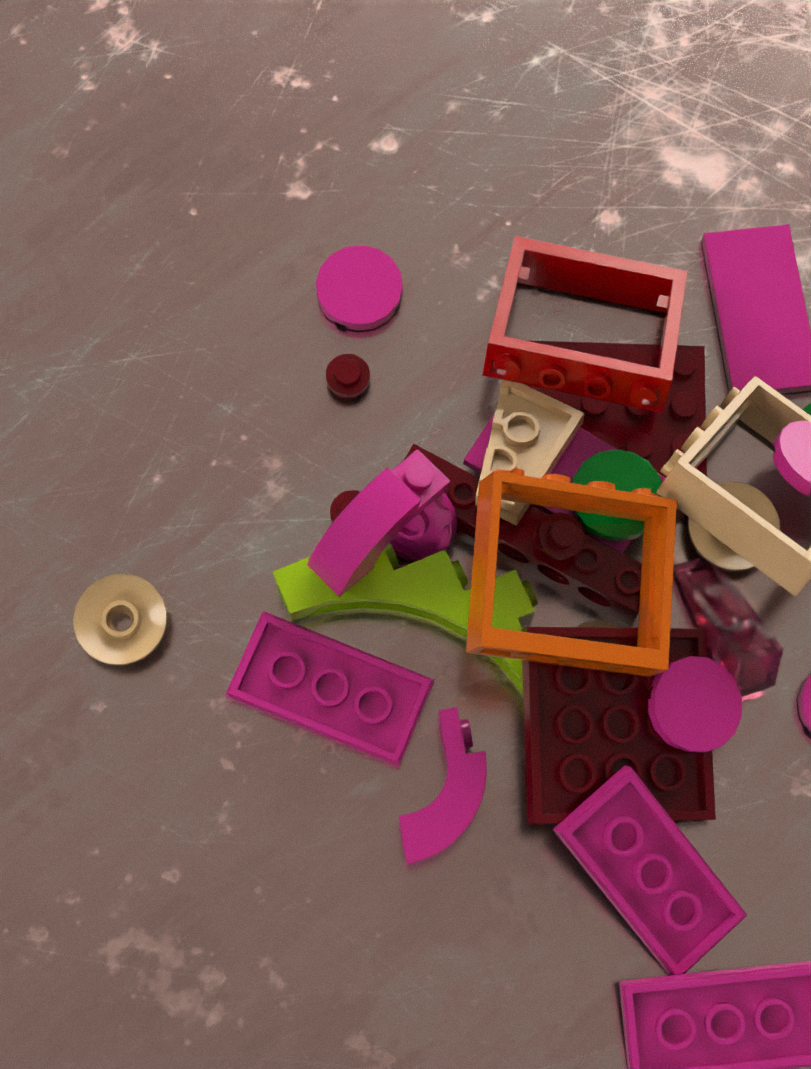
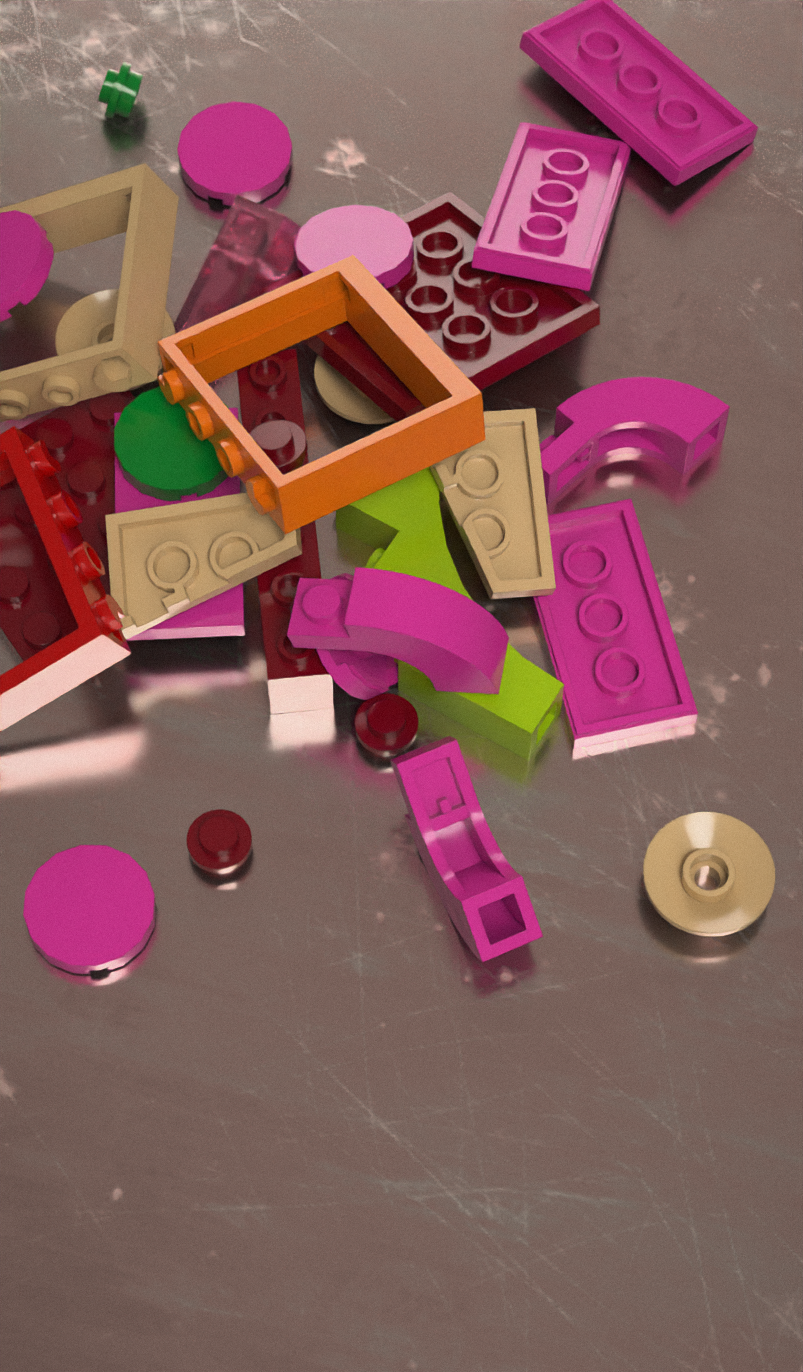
camera: 125 degrees left, 10 degrees down
none -> dark pink arch [390,736,543,963]
none -> tan wing [429,408,556,599]

